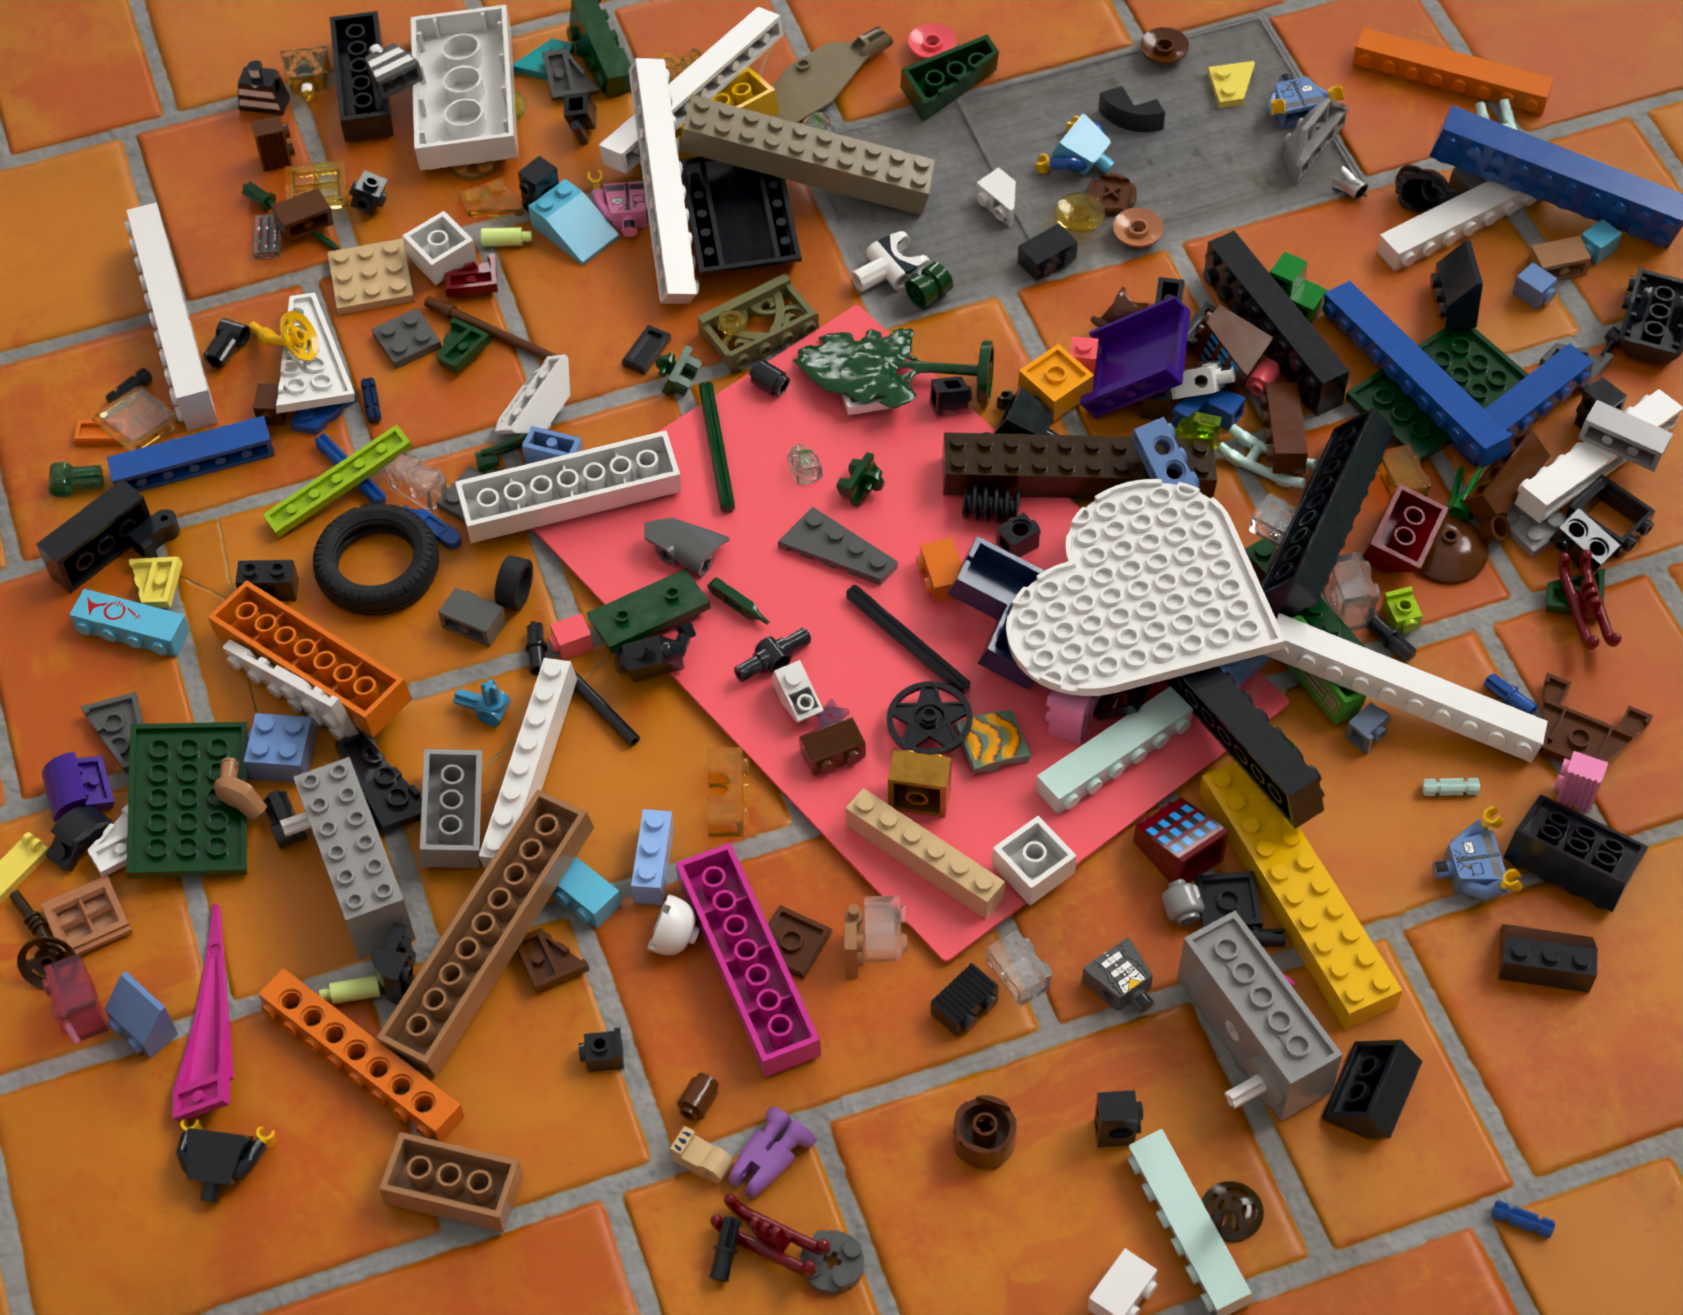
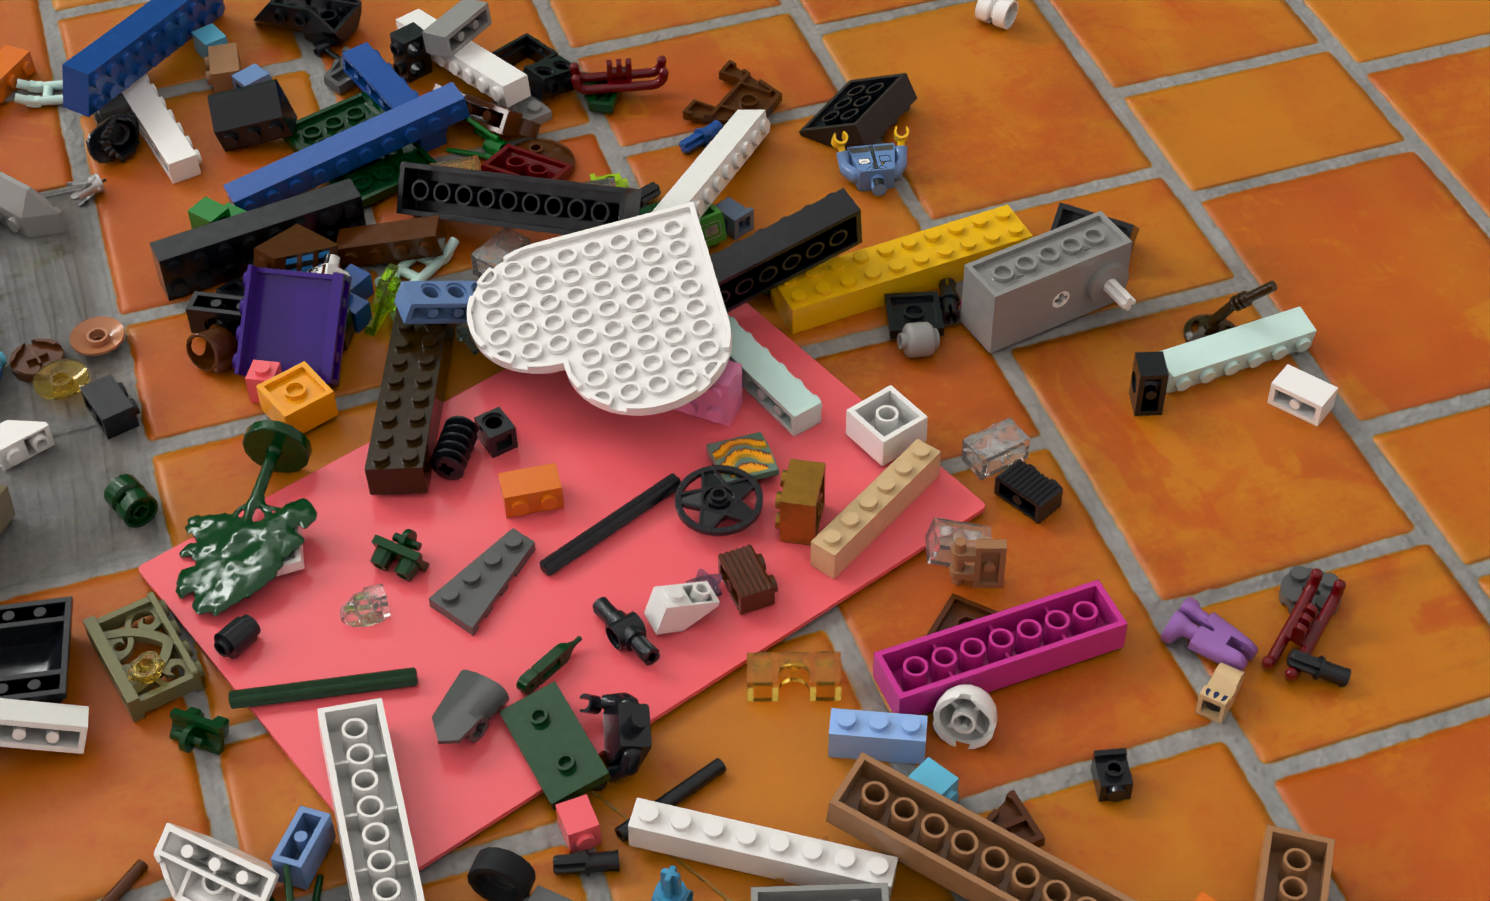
camera: 90 degrees left, 10 degrees down
black tile [622,325,671,375] -> none
reddish brown brick [677,1073,719,1121] -> none
white connector [851,231,932,292] -> none
black brick [929,376,972,415] -> none
dark blue piece [948,536,1044,689] -> none
reddish brown brick [953,1095,1017,1169] -> none
black torso [984,387,1059,435] -> none
dark grey torso [1082,937,1154,1013] -> none
dark red slope [1133,797,1229,883] -> none
light aqua axle [1422,778,1480,796] -> none
blue axle [1491,1200,1555,1238] -> none
black slope [1498,924,1598,993] -> none
bright pink brick [1554,751,1608,813] -> none

